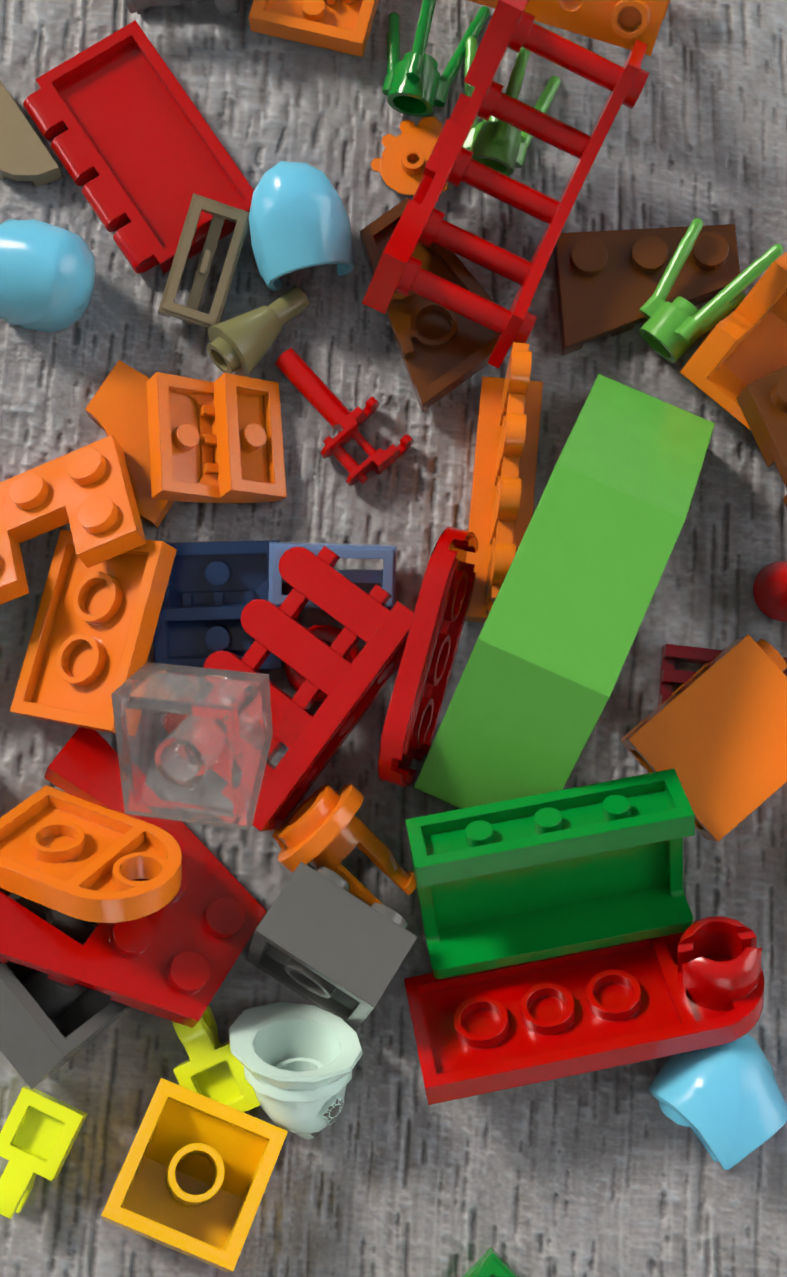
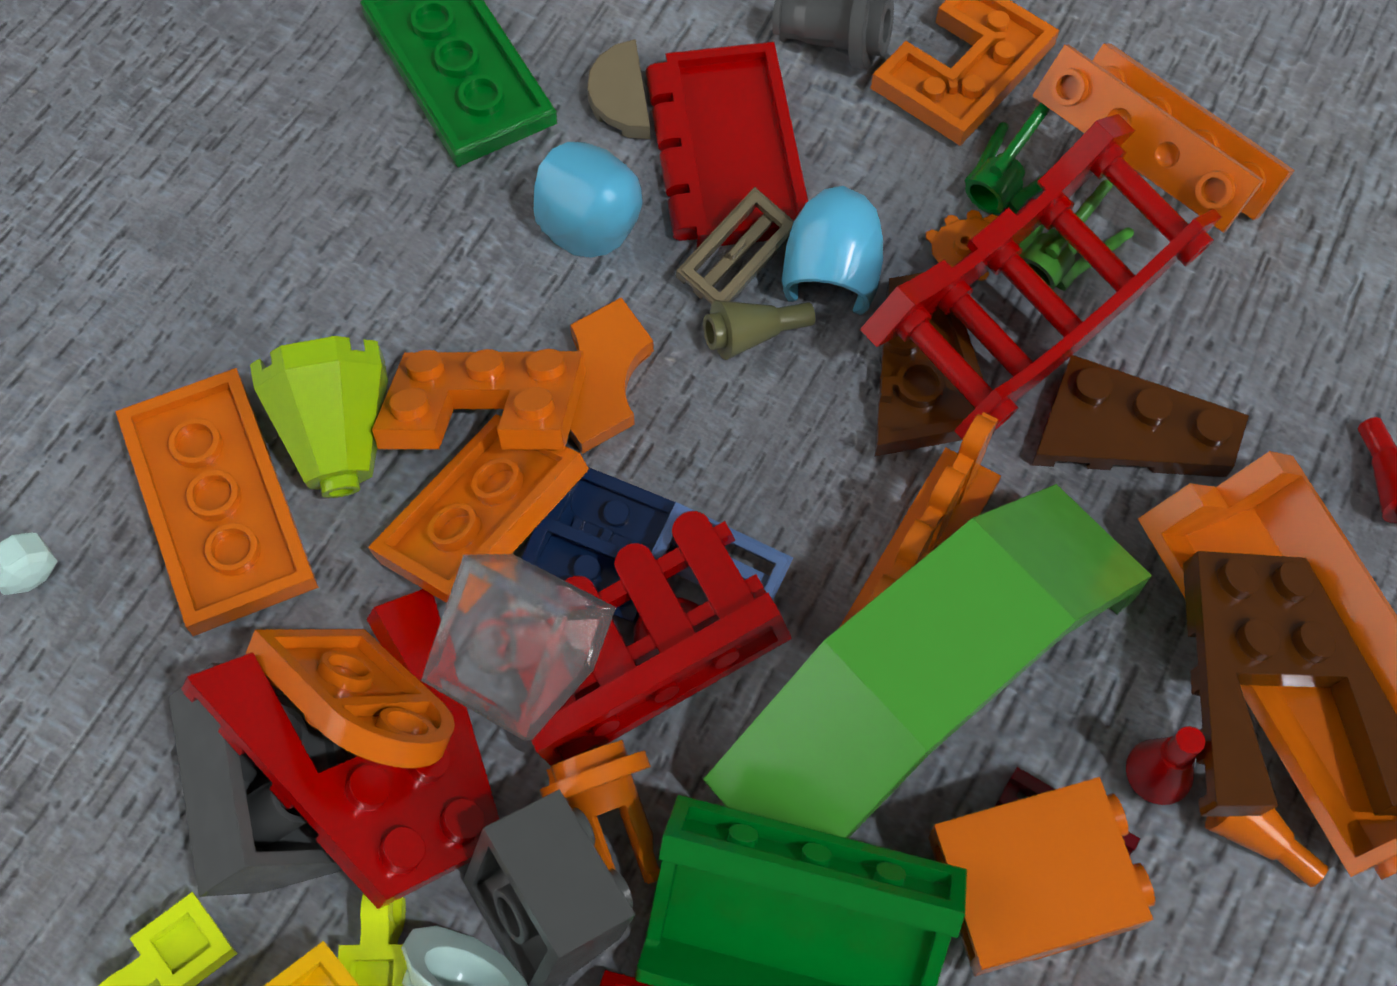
camera: 25 degrees right, 15 degrees down
orange slope [146,372,287,503] -> none
red piece [275,348,414,486] -> none
red tile [378,527,478,787] -> none
bright green plant [639,218,784,363] -> none

